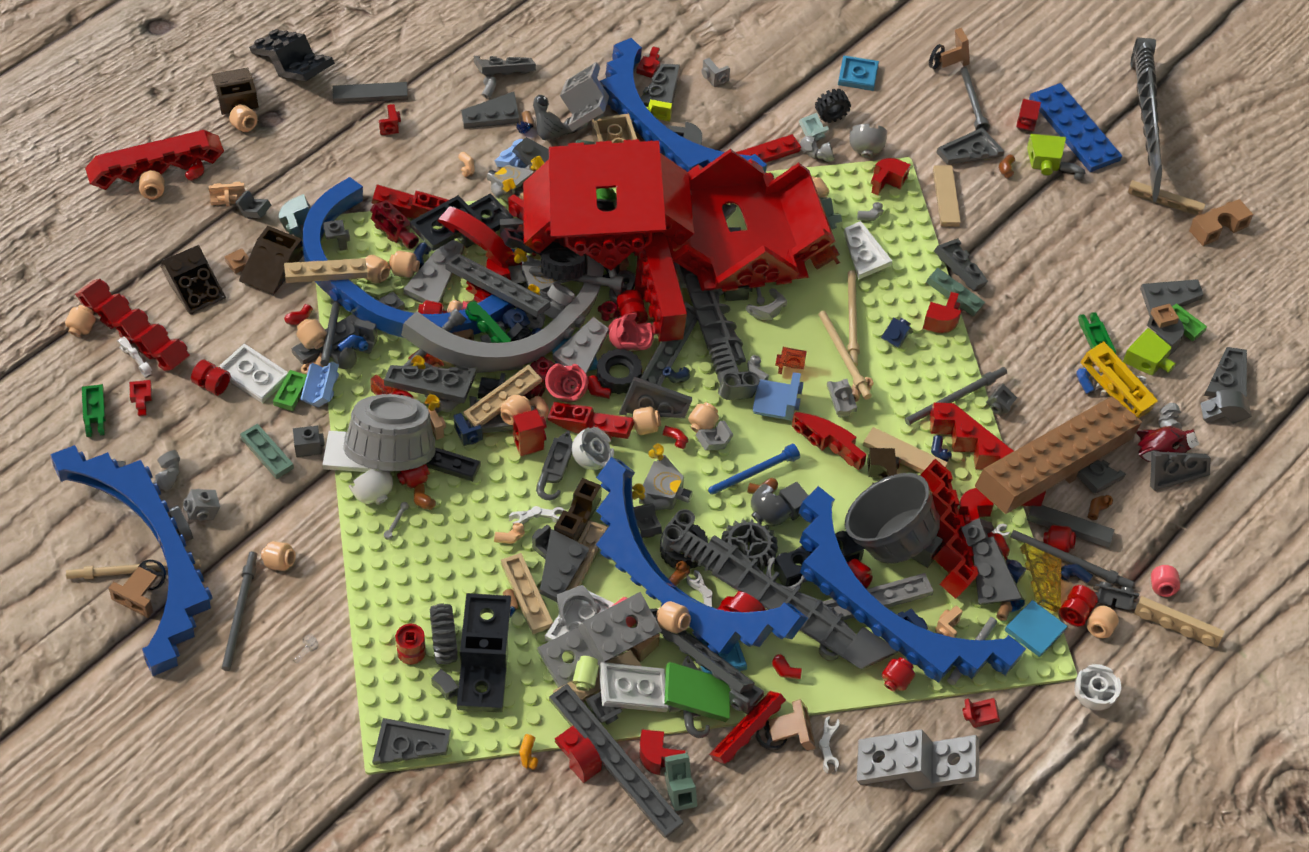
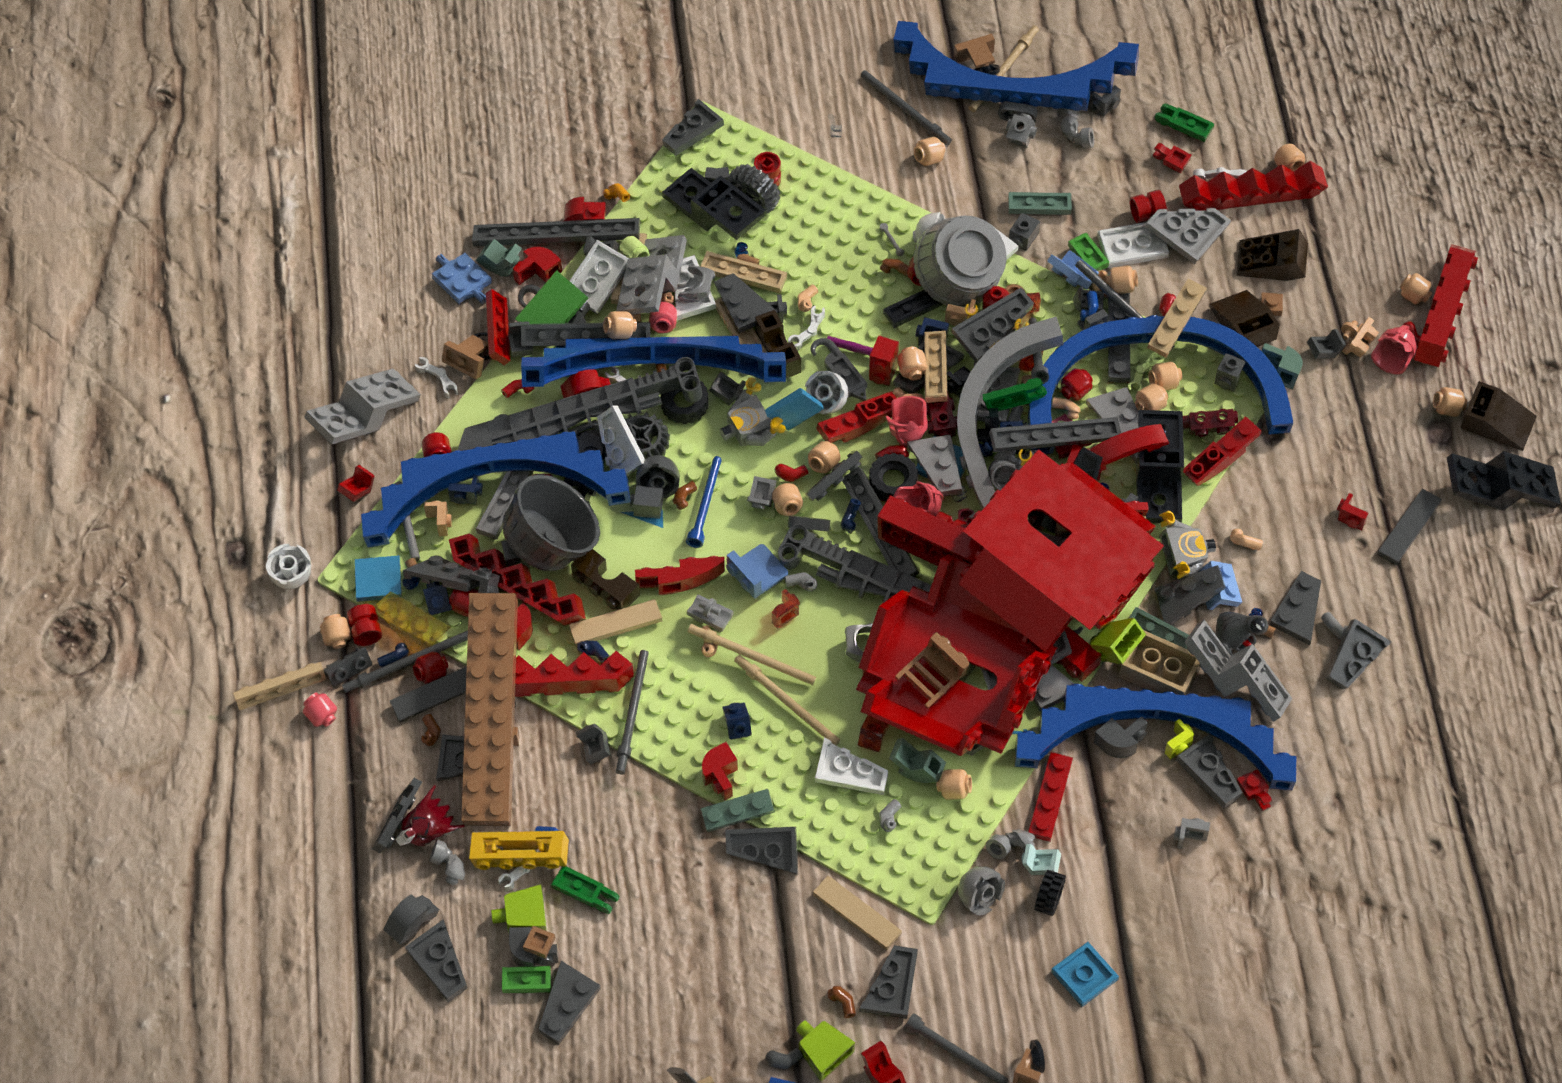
camera: 135 degrees right, 5 degrees up
red brick [871,158,911,195] -> none
none -> medium blue plate [432,253,492,304]
none -> white wing [597,405,645,476]
none -> dark azure tile [765,388,824,431]
none -> dark grey beam [788,516,831,531]
none -> magenta piece [827,336,873,356]
none -> medium nougat plate [895,632,970,709]
none -> light grey plate [1145,208,1231,264]
none -> coral helmet [1371,325,1417,374]

